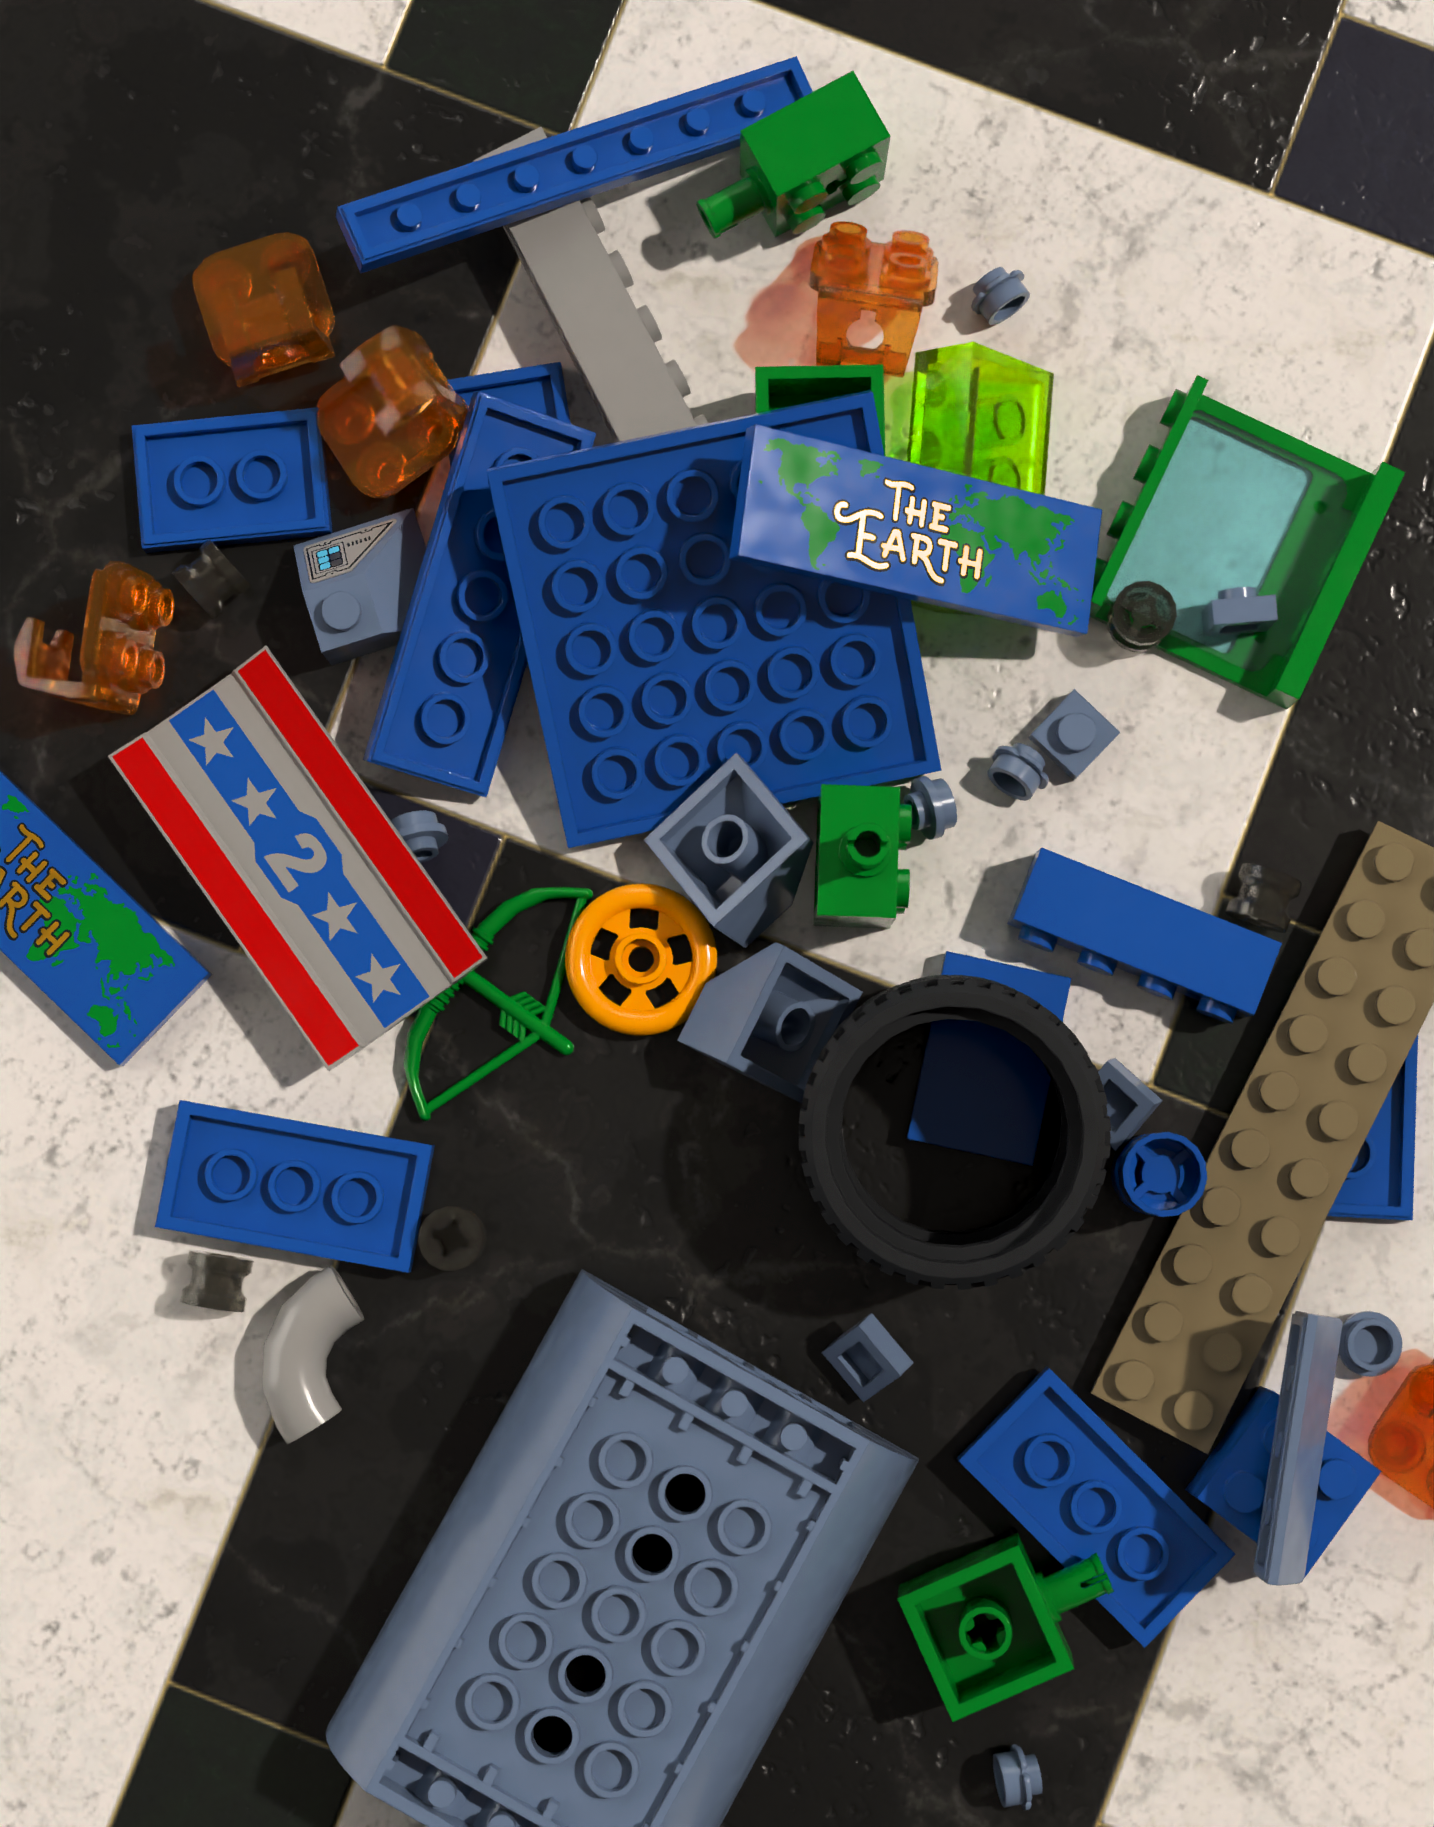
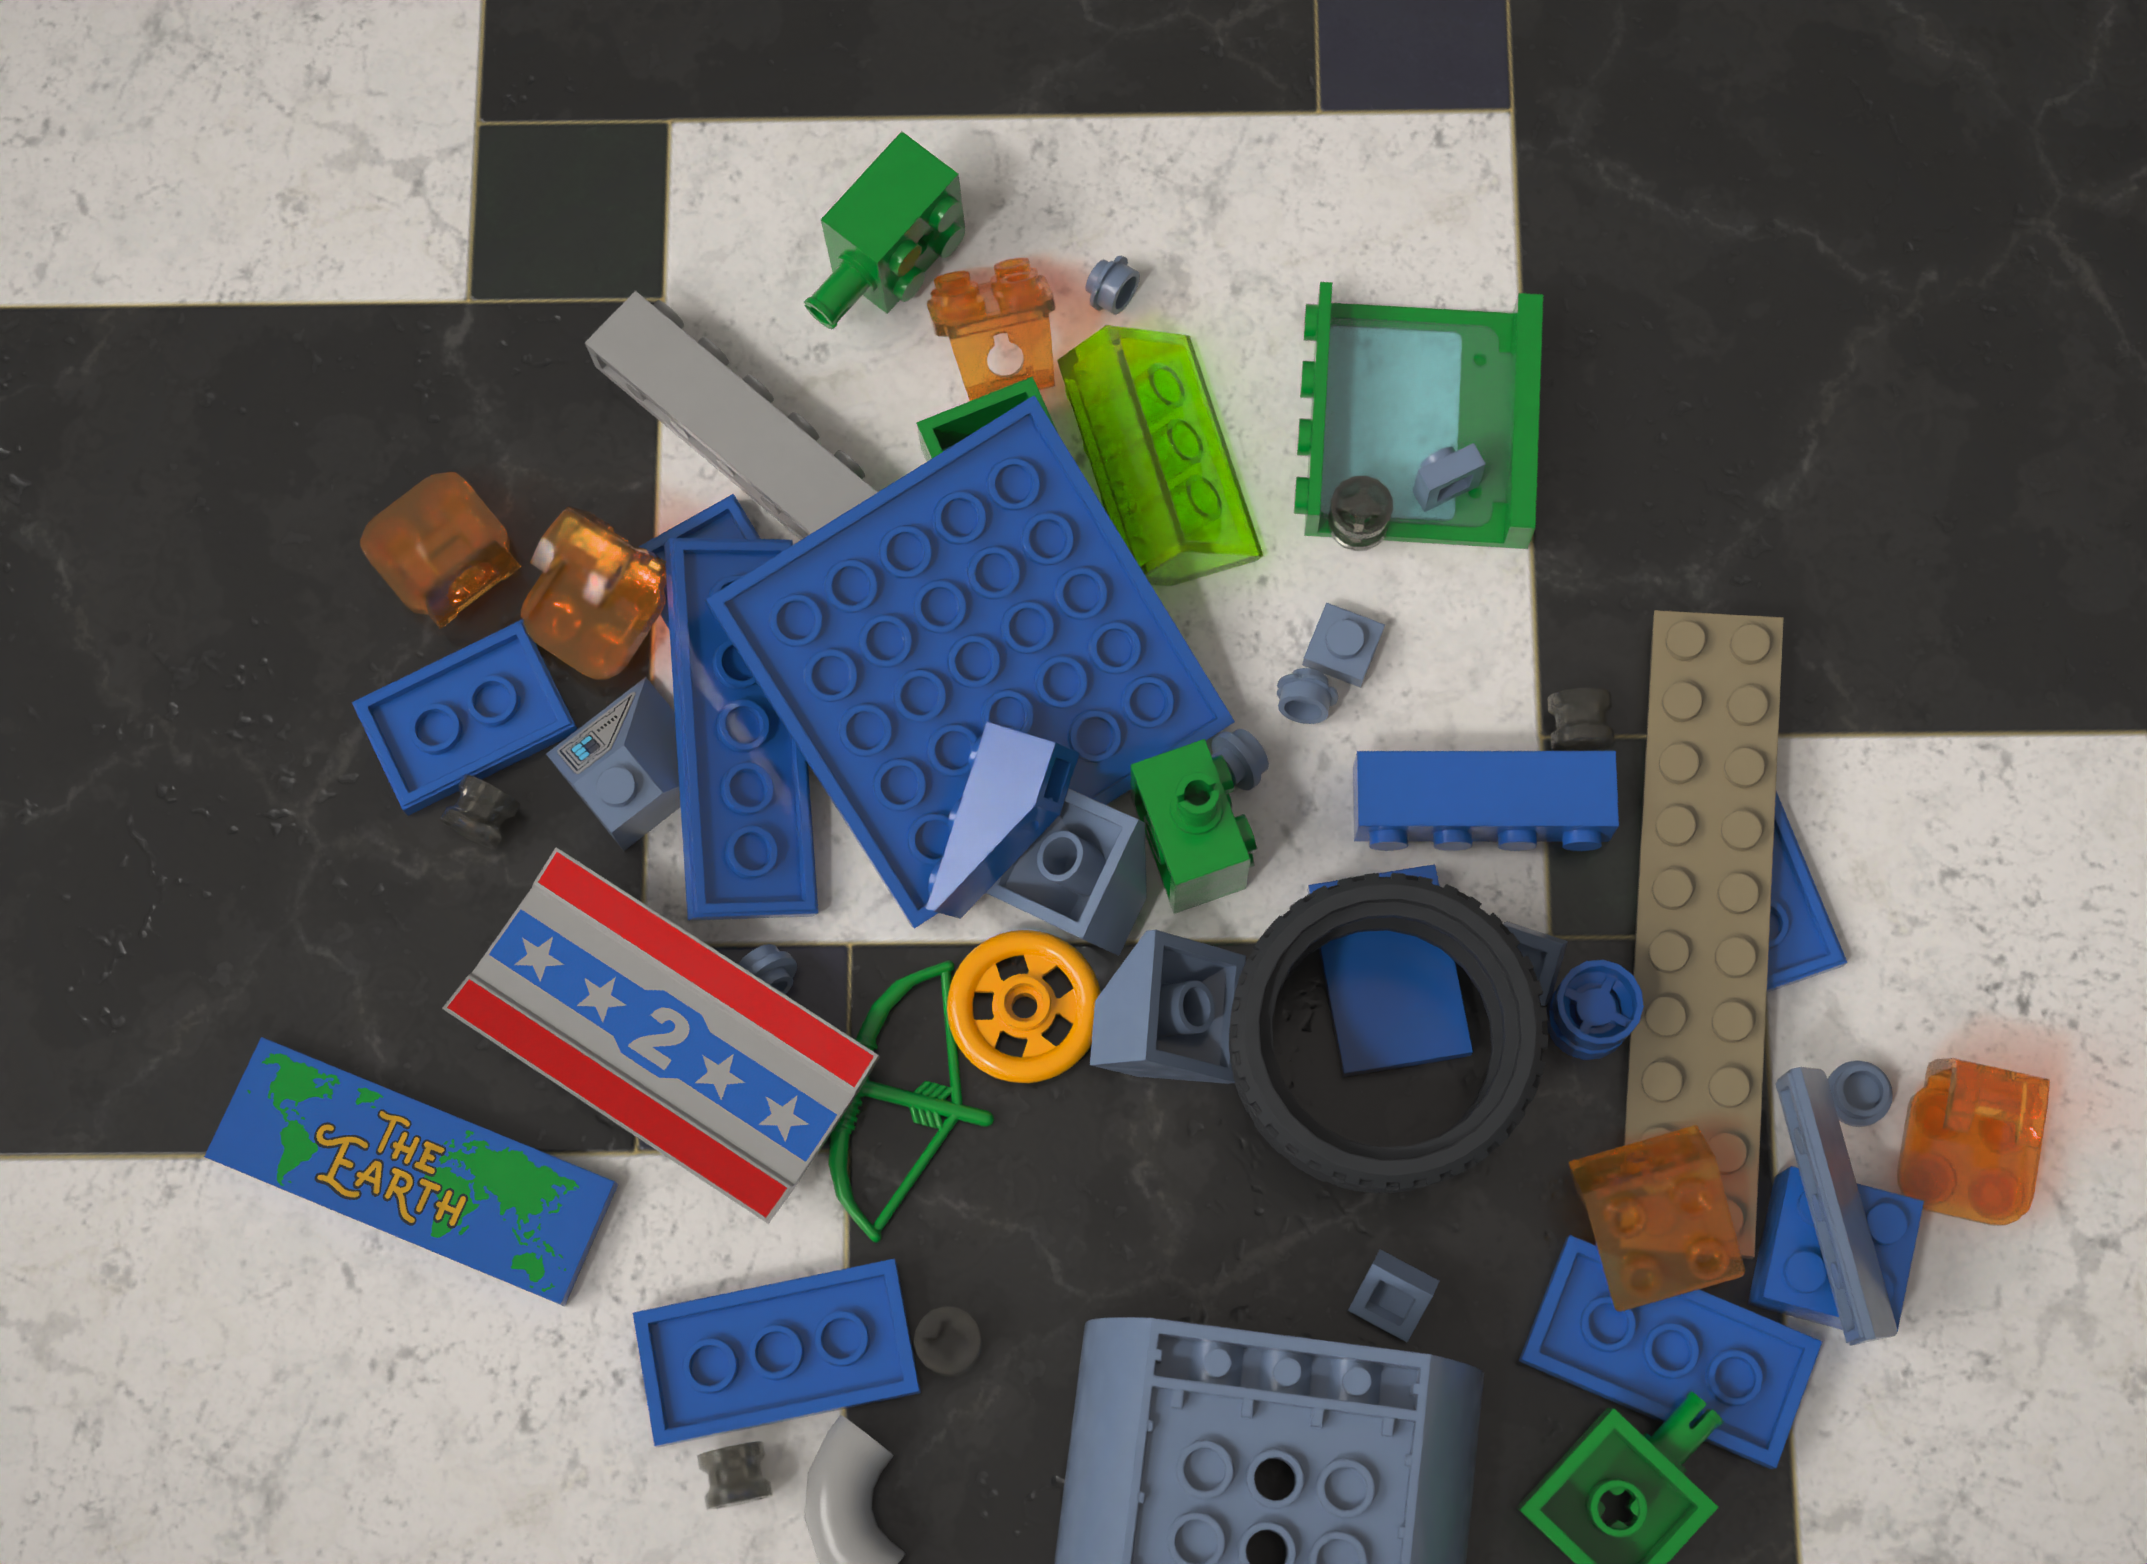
camera: 20 degrees left, 10 degrees down
clear orange piece [14,561,174,715] -> none
blue tile [335,56,813,273] -> none
blue tile [729,424,1102,637] -> none
none -> slope [926,722,1080,919]
none -> clear orange bracket [1568,1125,1745,1311]

